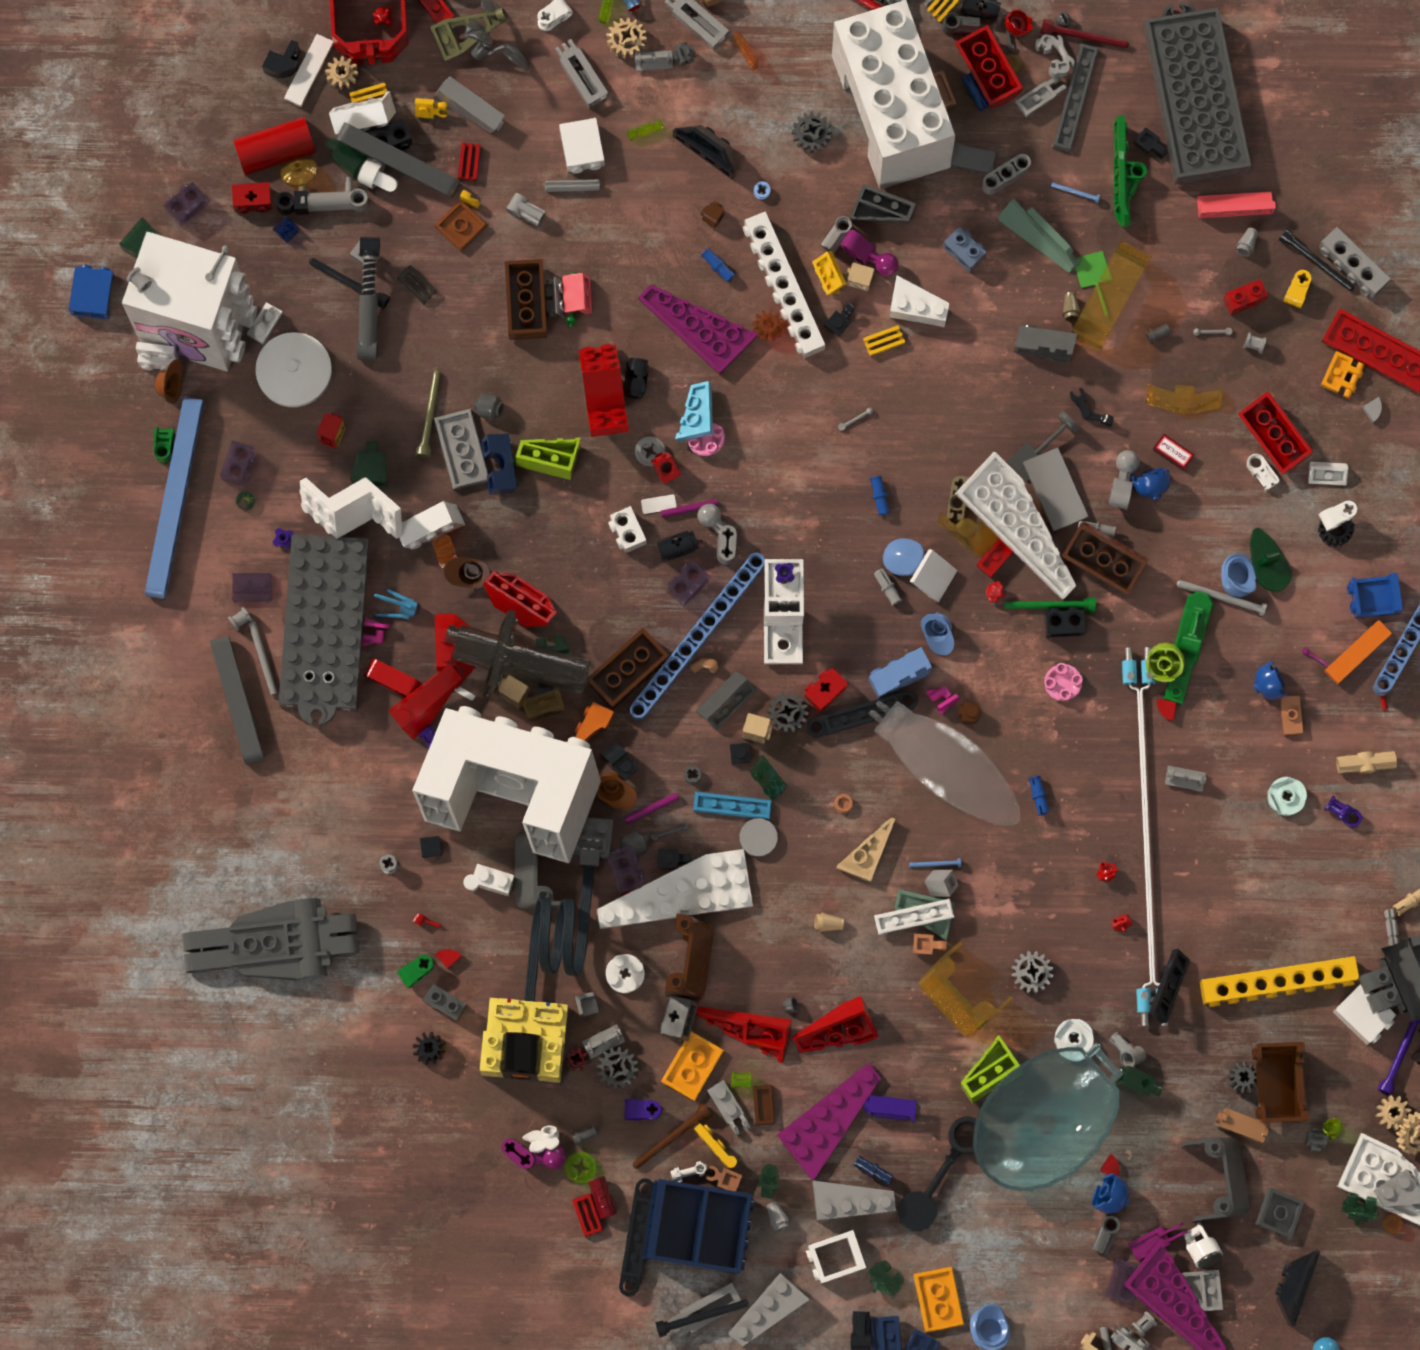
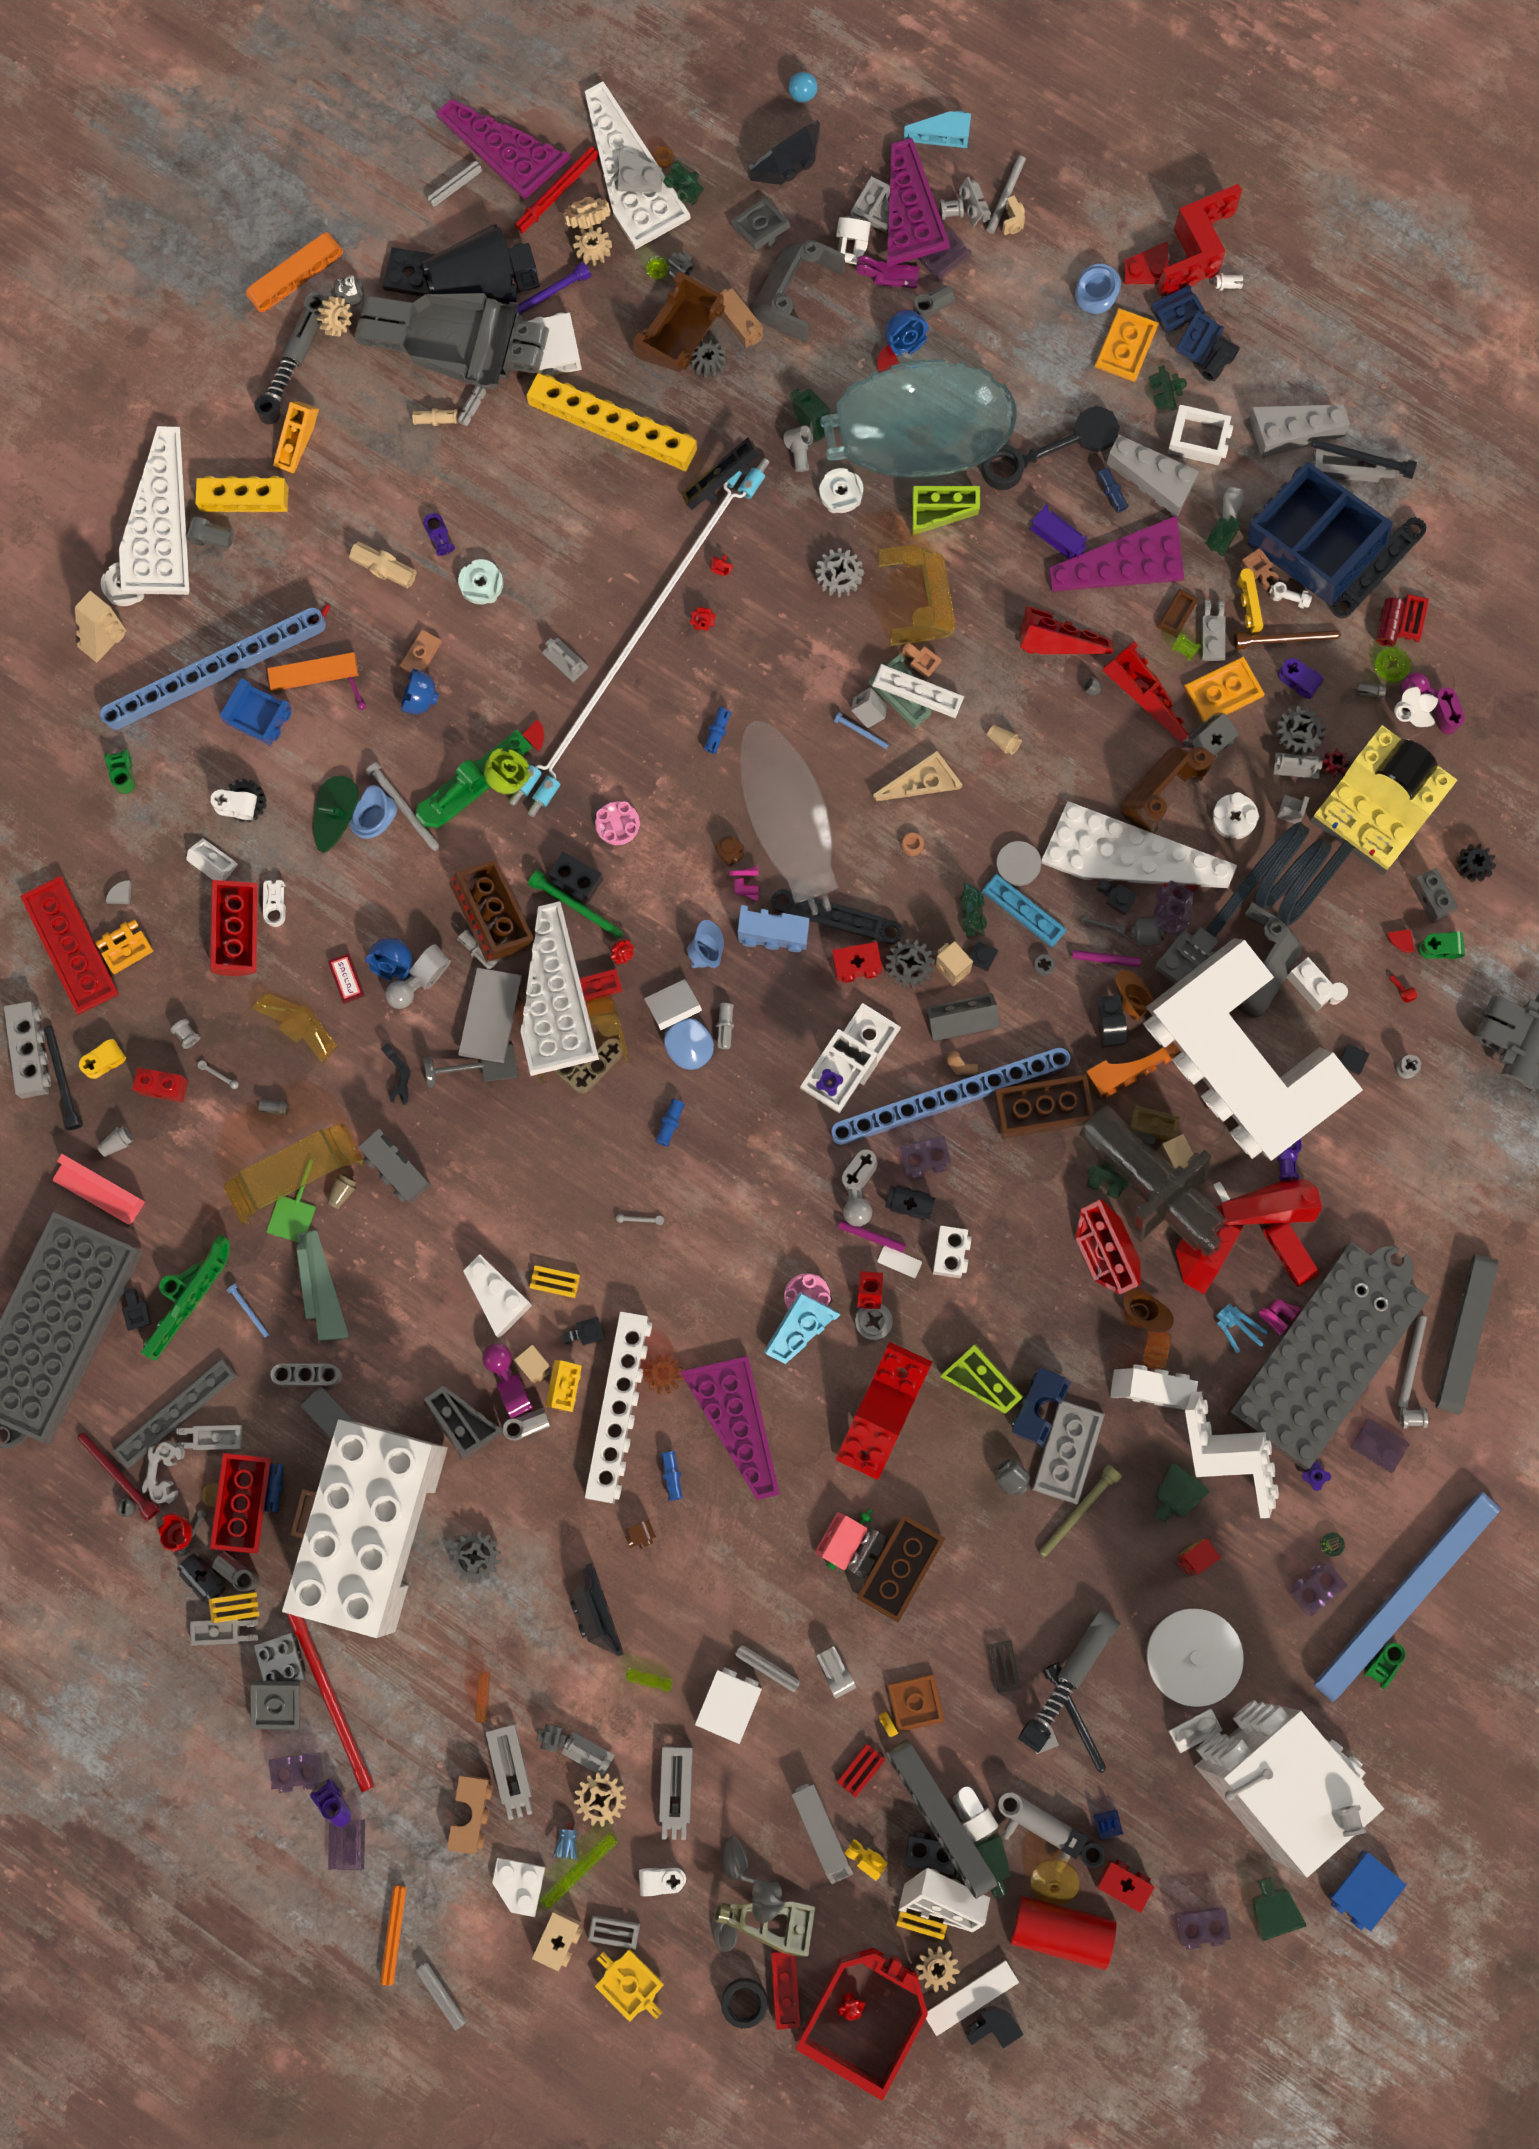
camera: 140 degrees left, 0 degrees up
dark orange piece [155,359,182,404] -> none
black piece [623,358,649,399] -> none
light blue bush [753,181,771,200] -> none
sand blue brick [943,227,987,273] -> none

